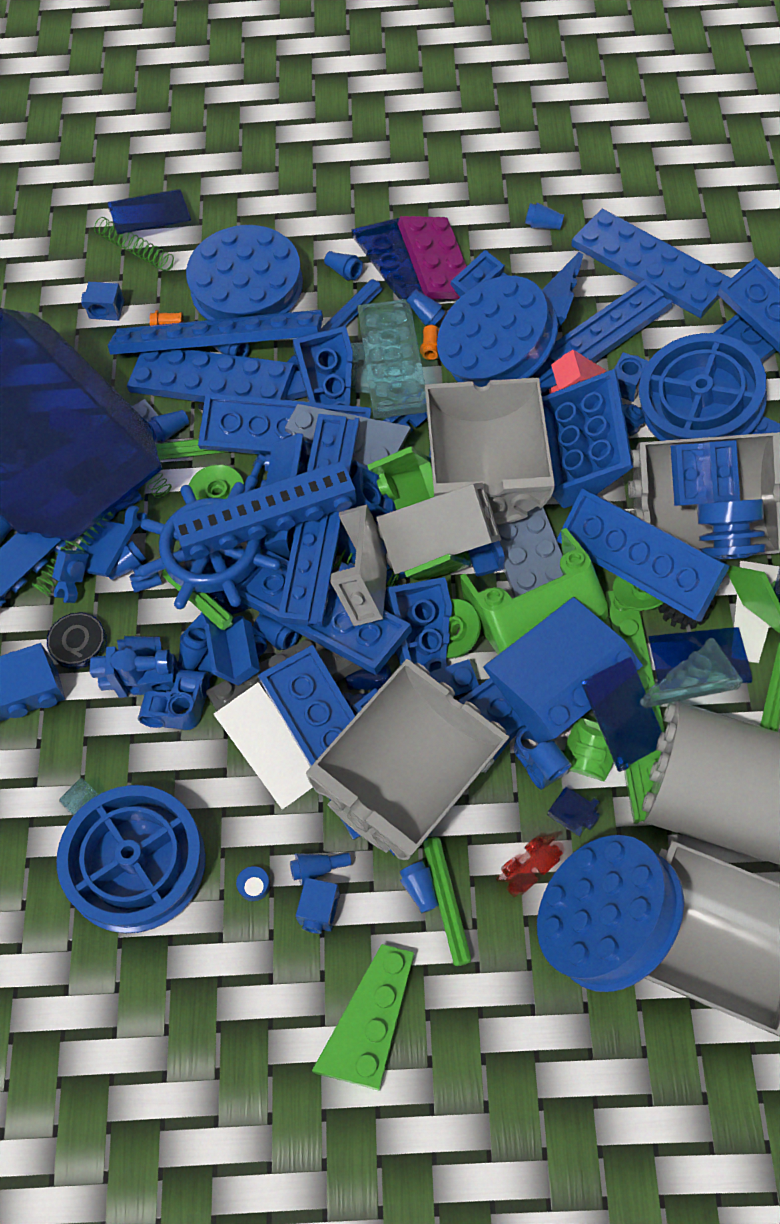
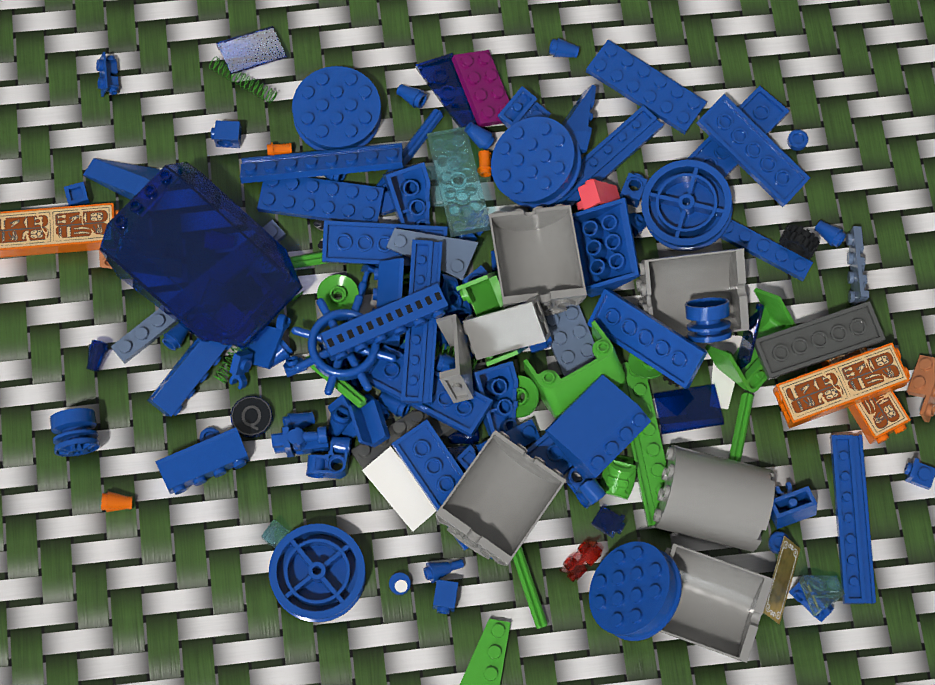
camera: 15 degrees left, 10 degrees up
blue cone [146,410,189,443] -> none
blue cone [400,861,439,914] -> none
clear blue piece [581,657,662,772] -> none
clear light blue wing [640,638,743,708] -> none
blue slope [670,440,740,506] -> none

